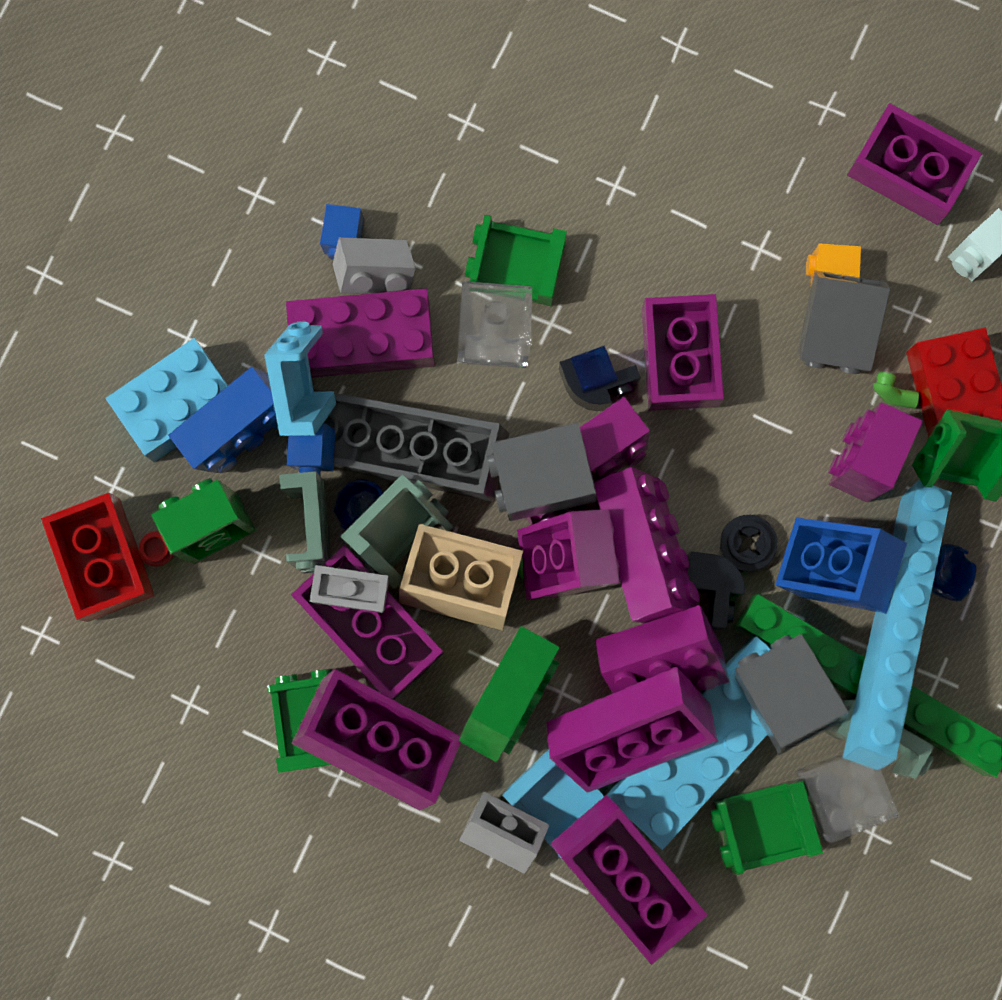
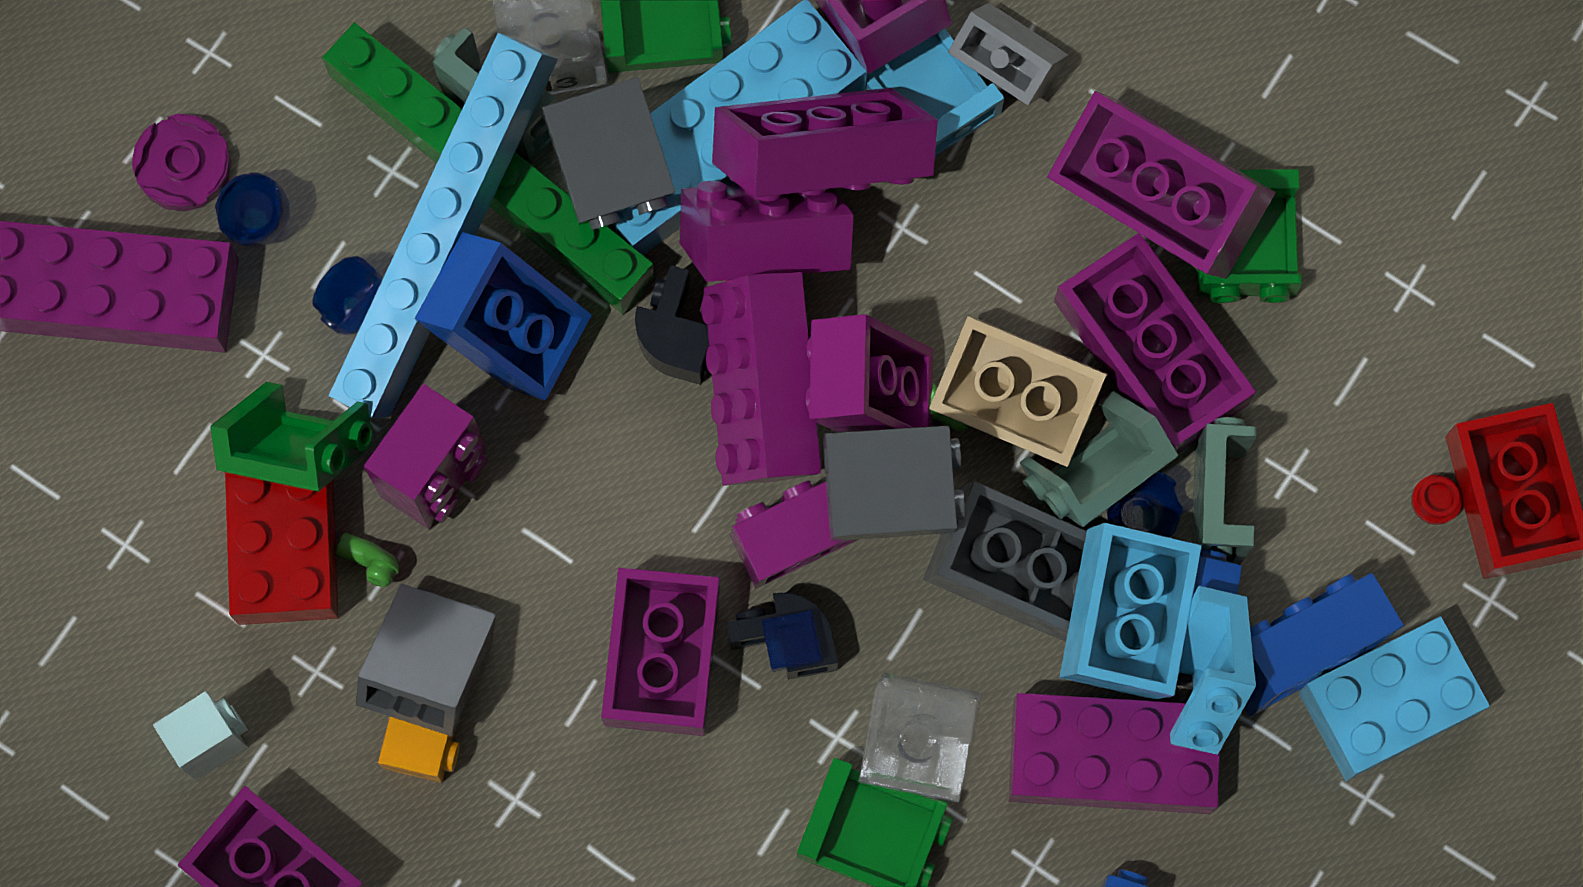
camera: 175 degrees left, 5 degrees down
green brick [151,479,257,564] -> none
light grey plate [310,565,389,613] -> none
light grey brick [332,237,416,293] -> none
green brick [458,626,560,762] -> none
black gear [720,515,777,572] -> none
none -> medium azure brick [1059,523,1202,700]

